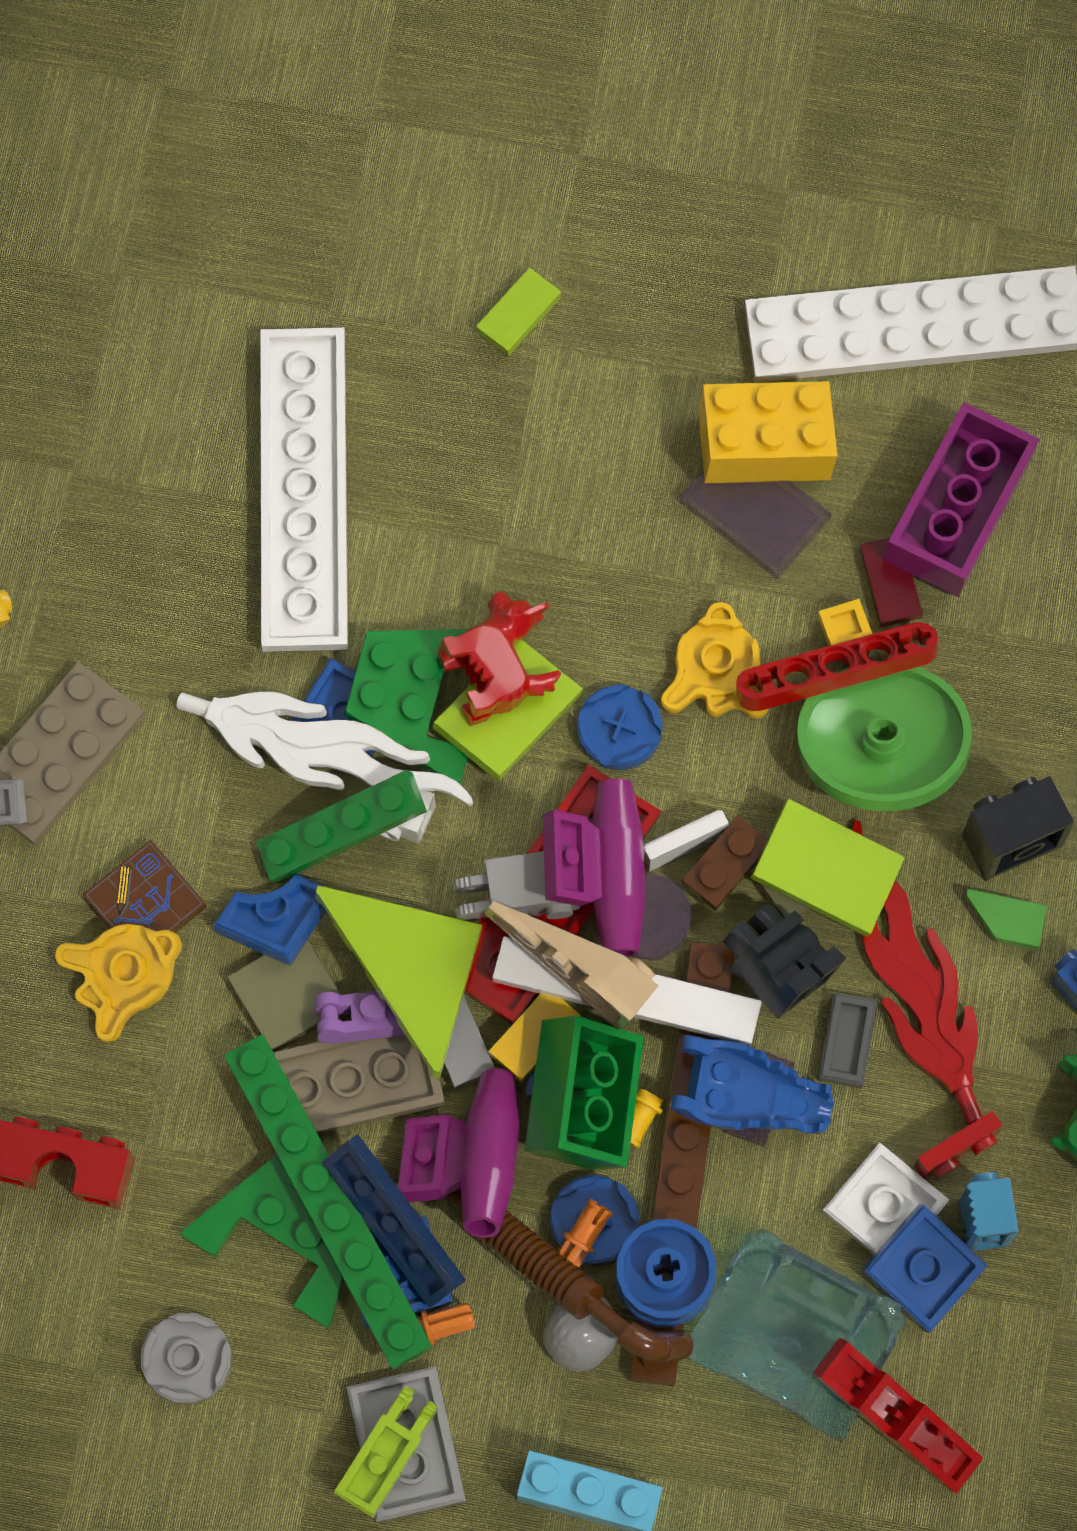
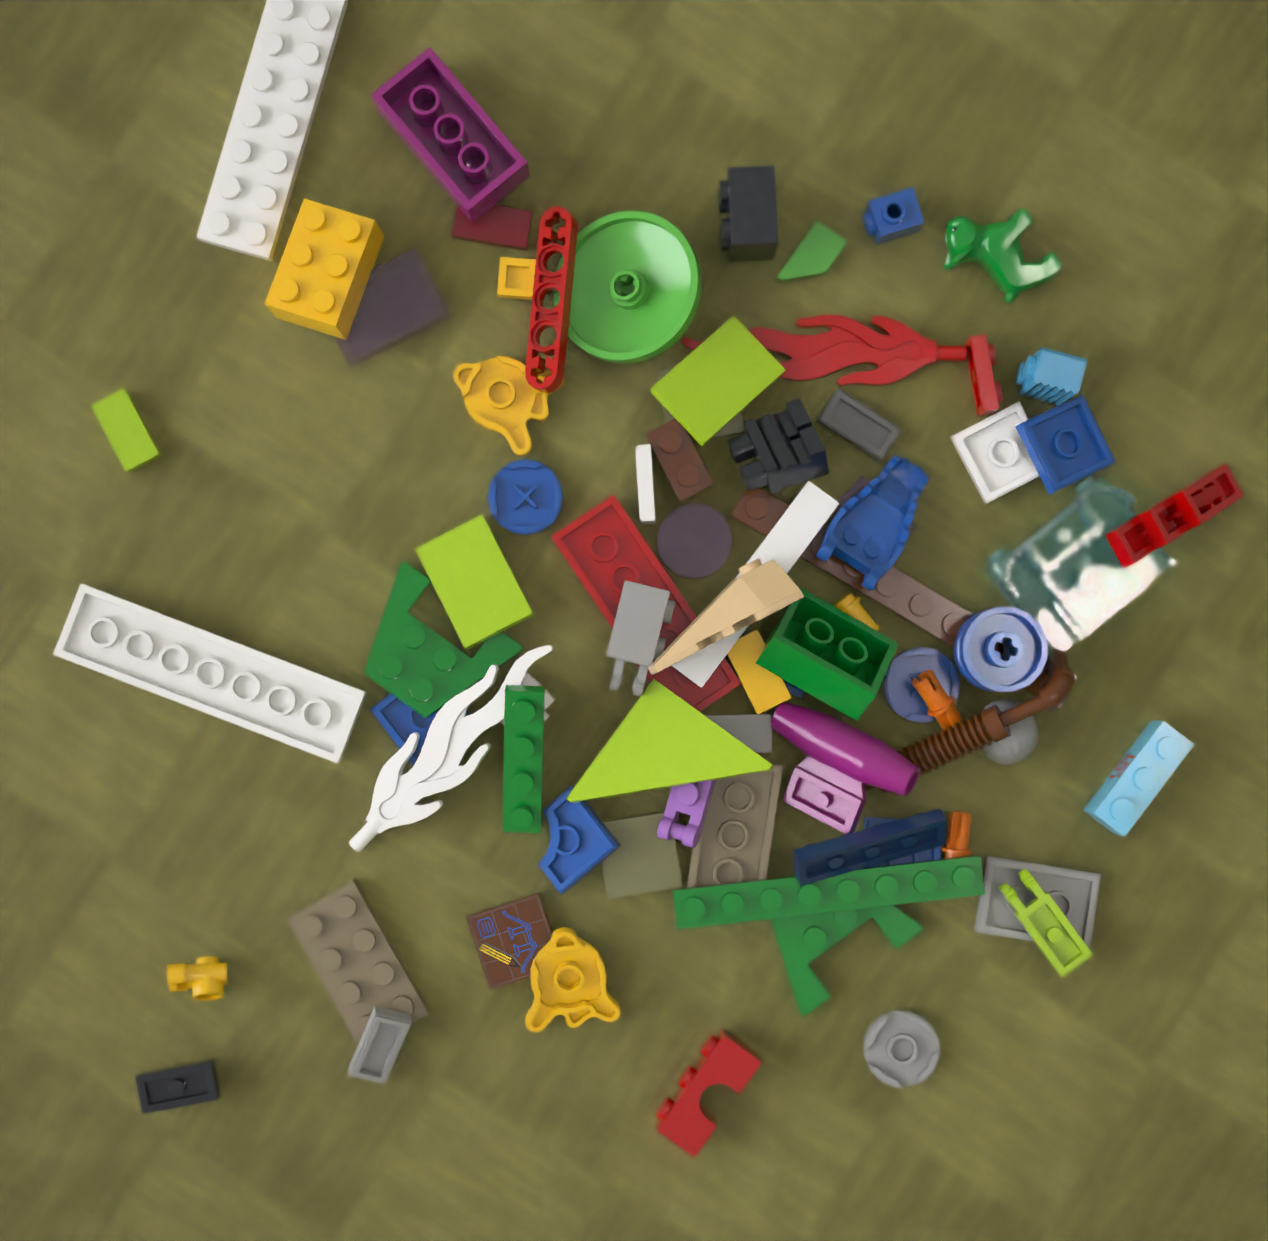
camera: 65 degrees left, 15 degrees up
red animal [437,591,561,726] -> none
magenta plate [543,779,646,958] -> none

